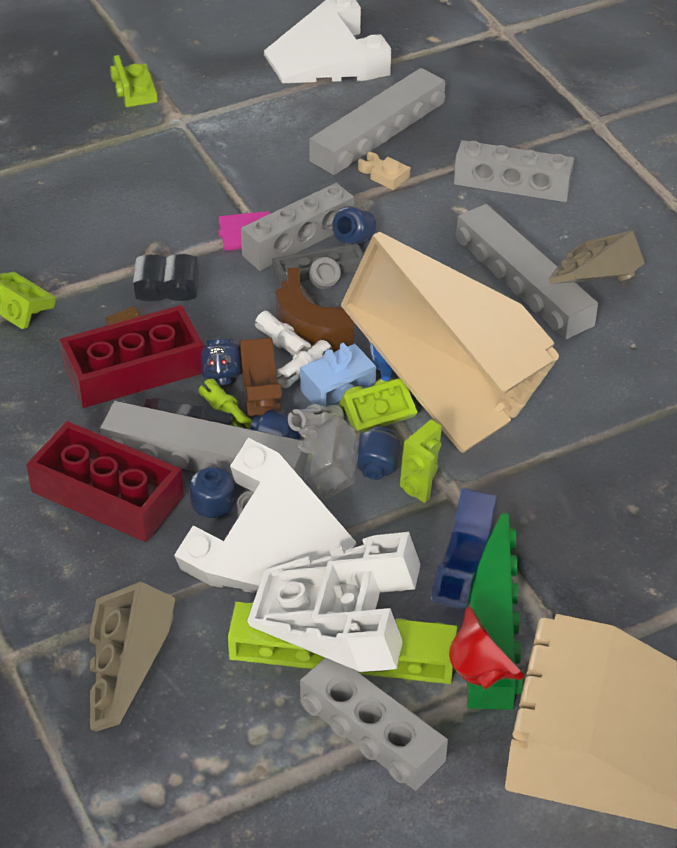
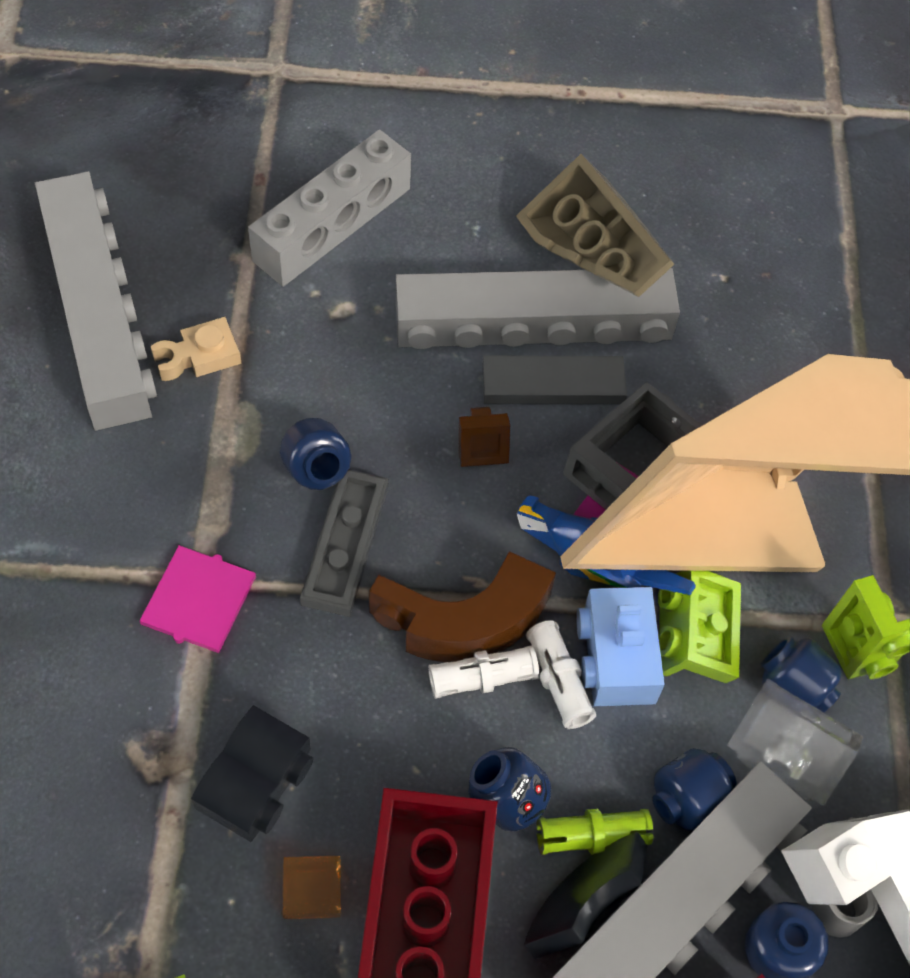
camera: 65 degrees left, 15 degrees up
reddish brown arch [239,338,282,416] -> none
light grey brick [241,183,354,271] -> none
light grey pin [288,404,344,431] -> none
light grey tile [309,257,341,289] -> none

